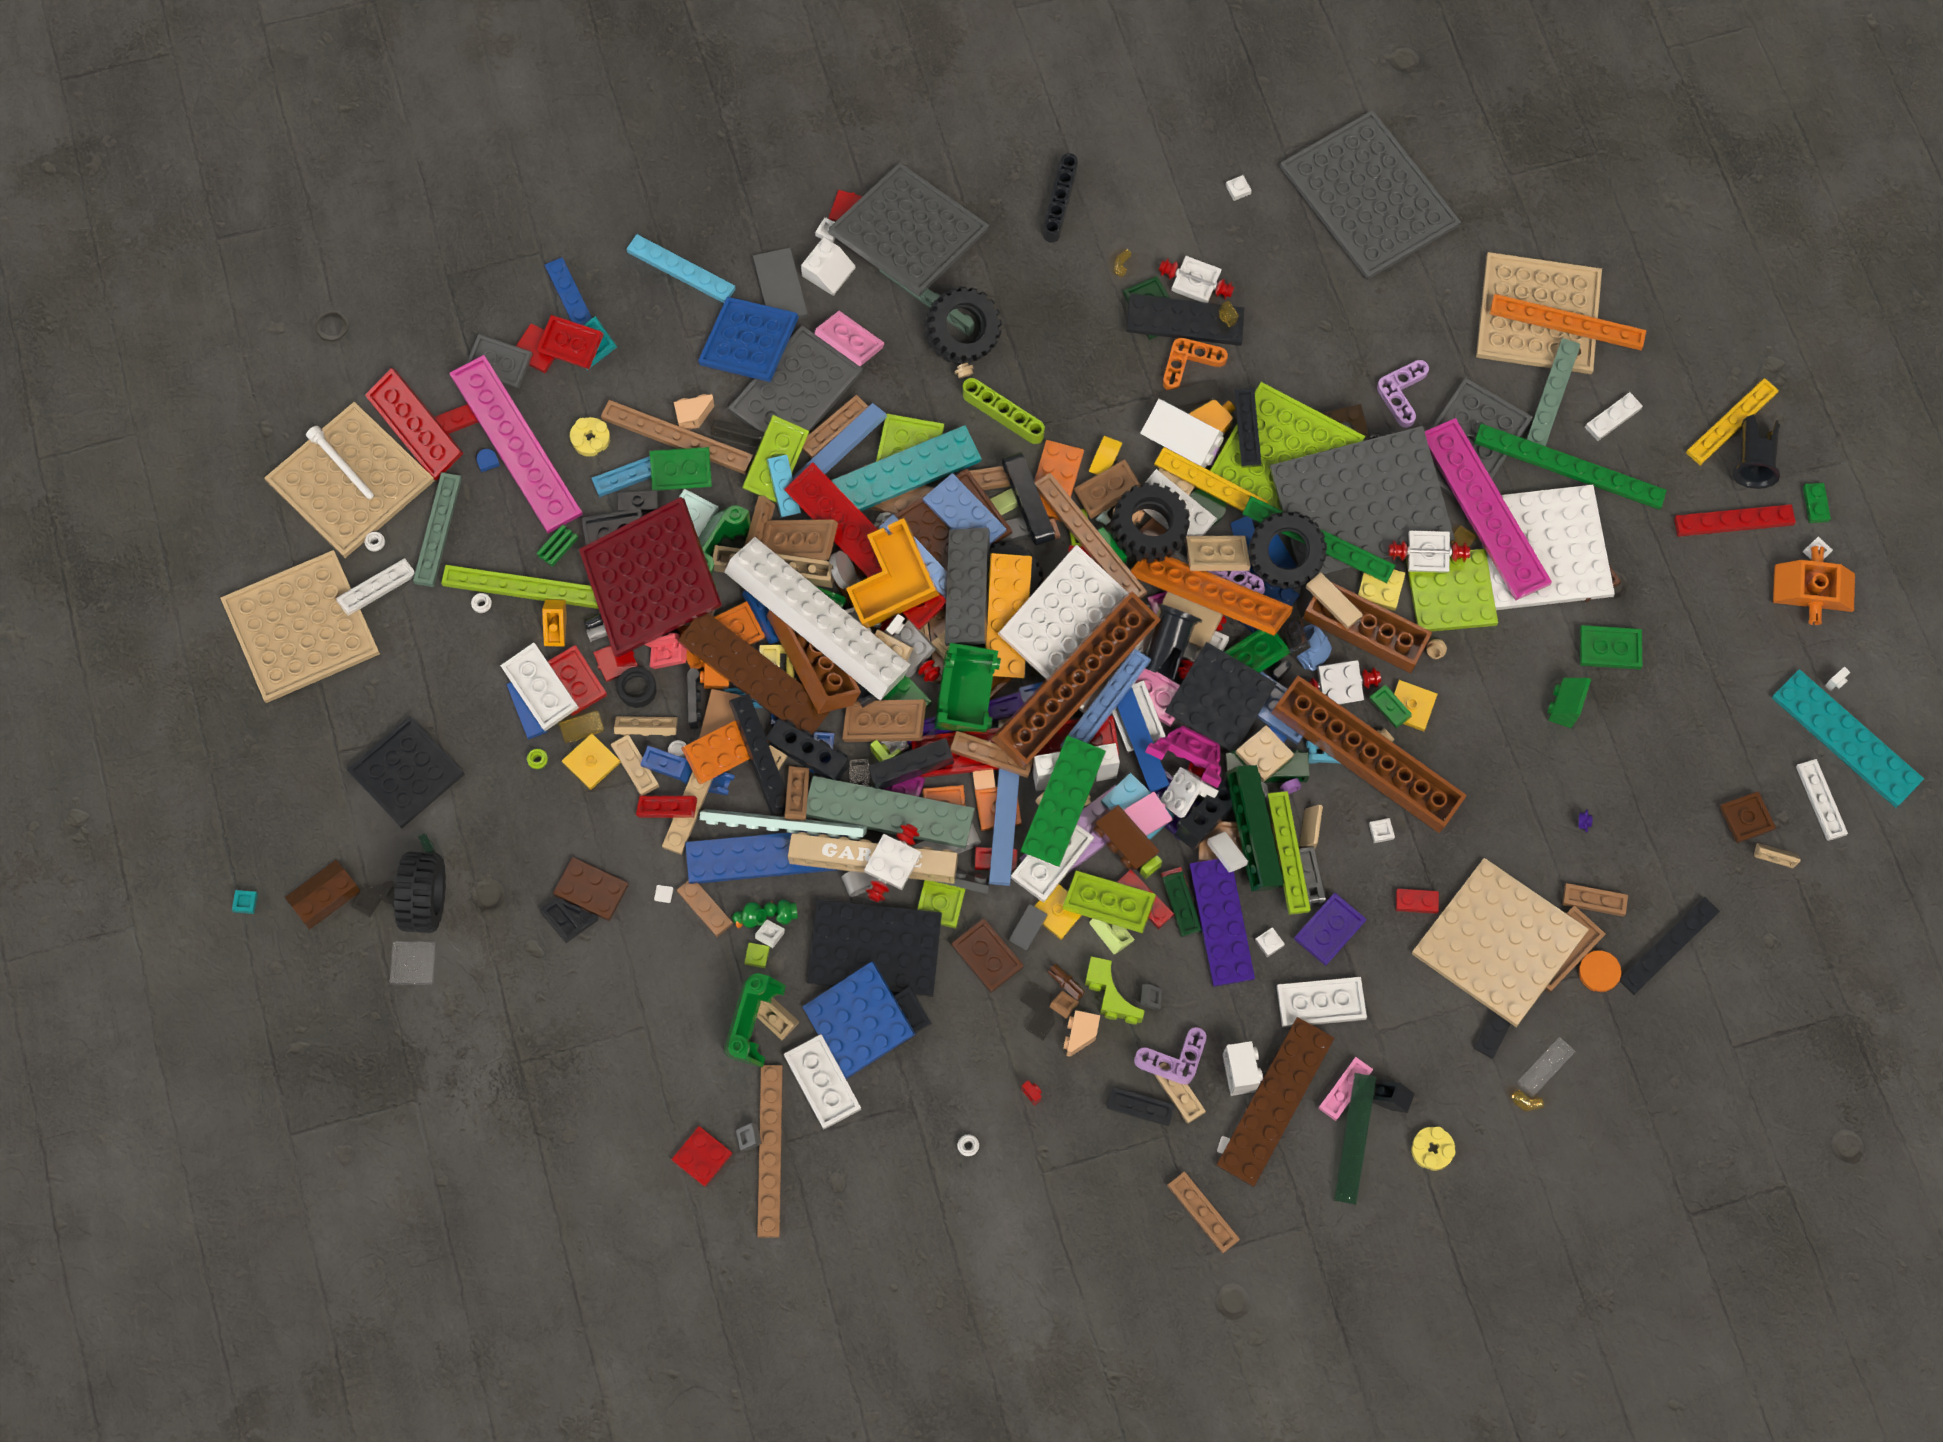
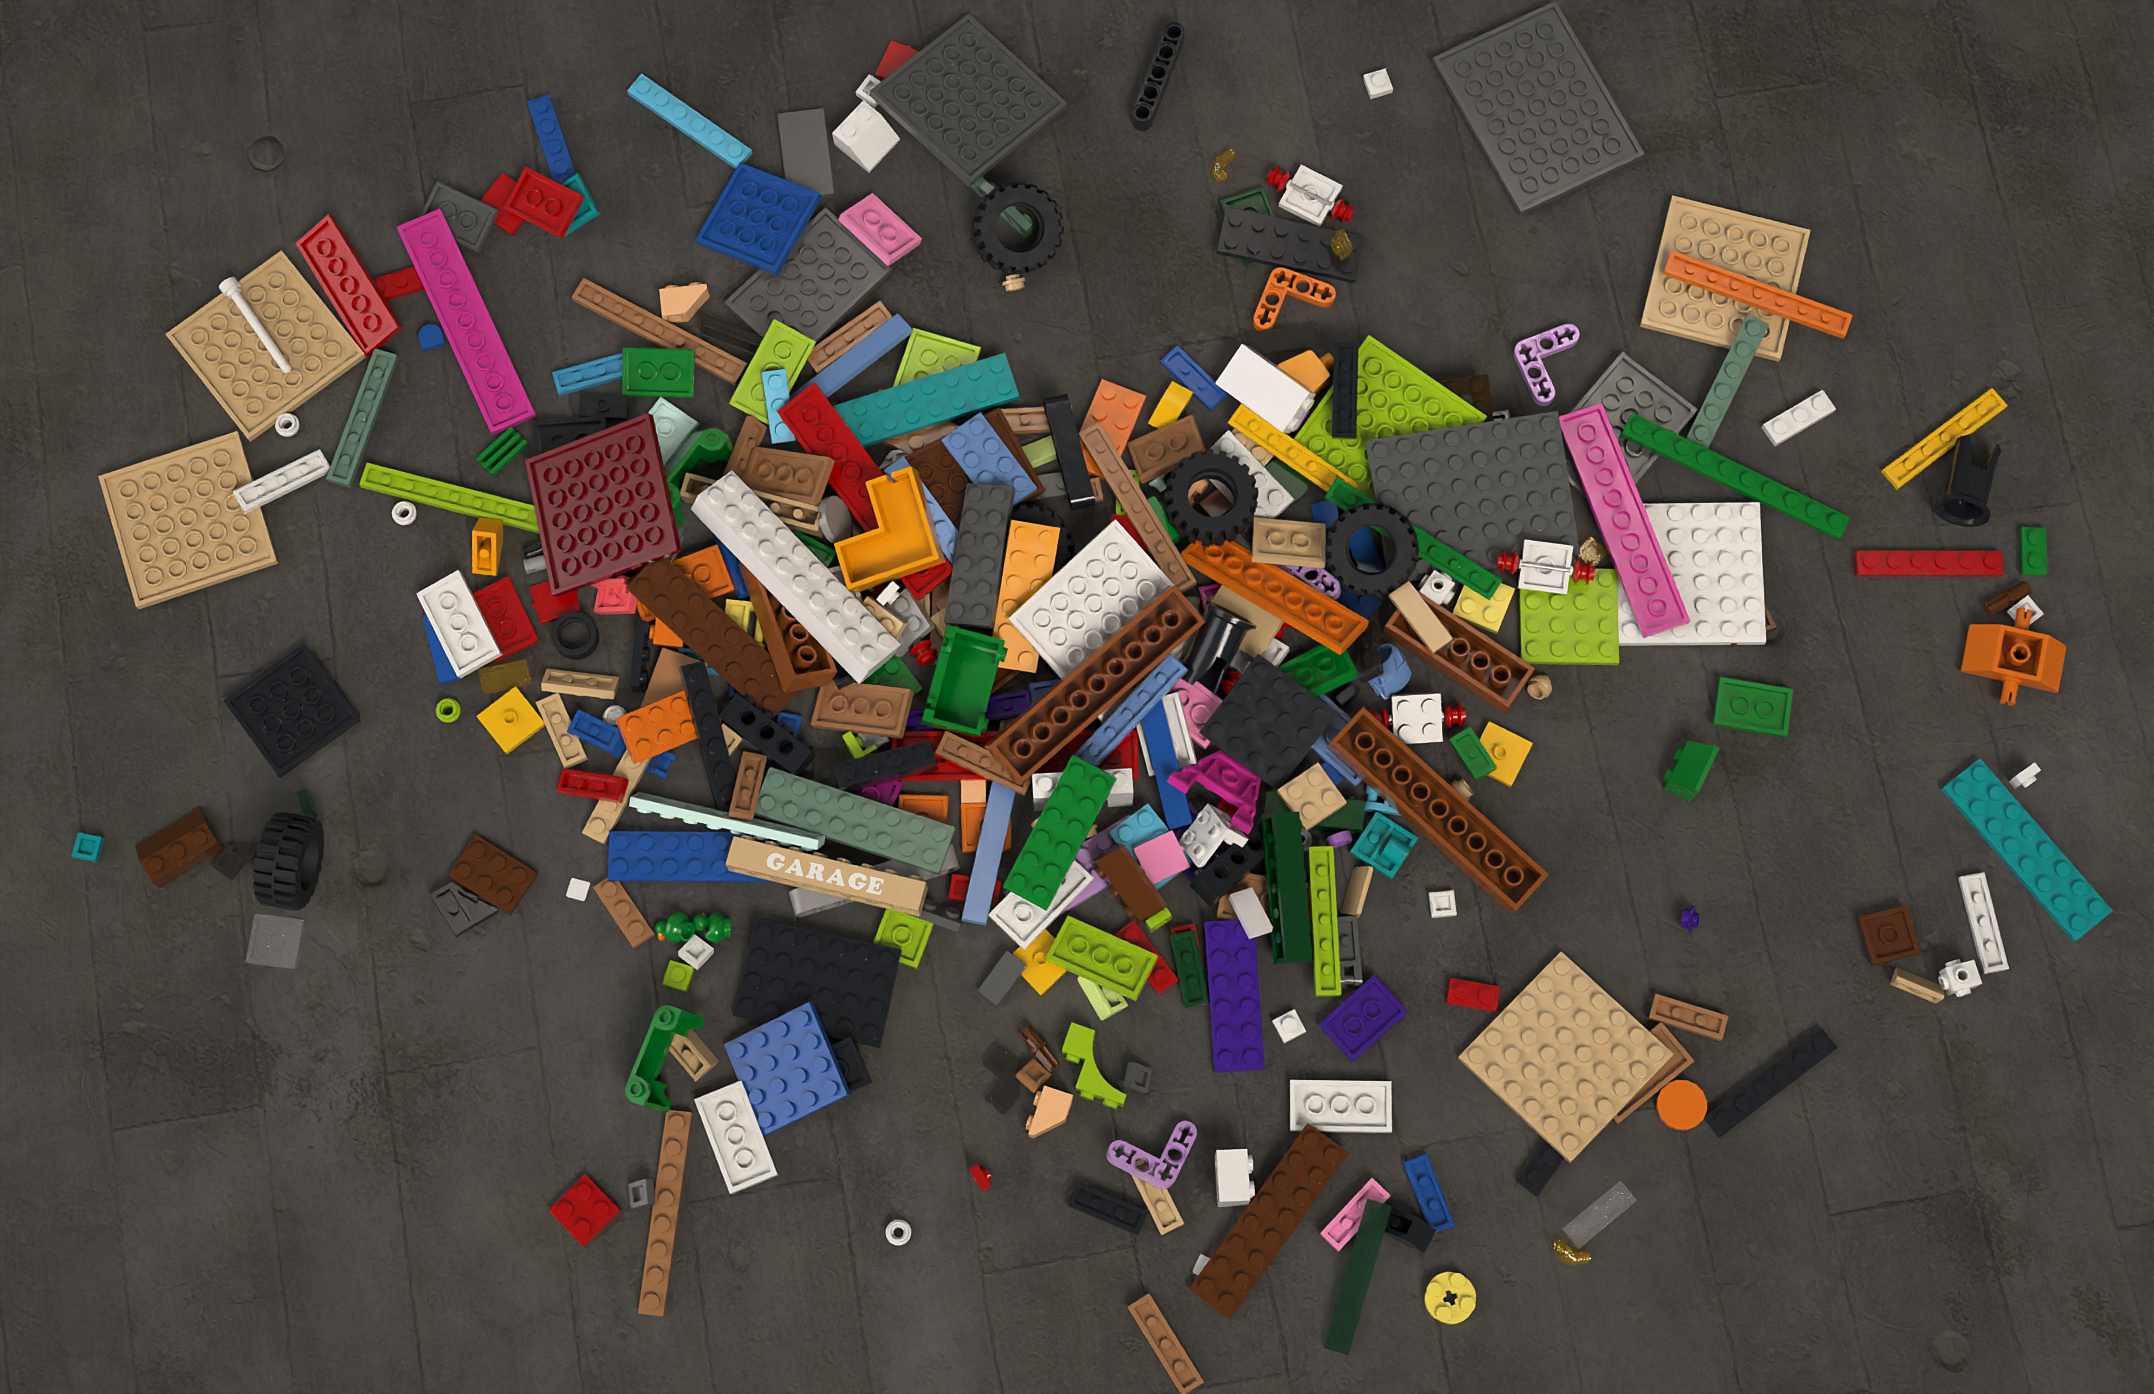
camera: 10 degrees right, 5 degrees up
light yellow plate [570,417,610,456] -> none
white plate [864,824,921,902] -> none
reddish brown plate [951,918,1024,993] -> none
lime beam [963,378,1045,444] -> none
none -> blue tile [1160,345,1228,412]
none -> teal plate [1350,811,1418,880]
none -> blue tile [1403,1153,1455,1233]
none -> white brick [1419,570,1455,606]
none -> white brick [1938,959,1982,997]
none -> reddish brown axle [1984,581,2032,615]

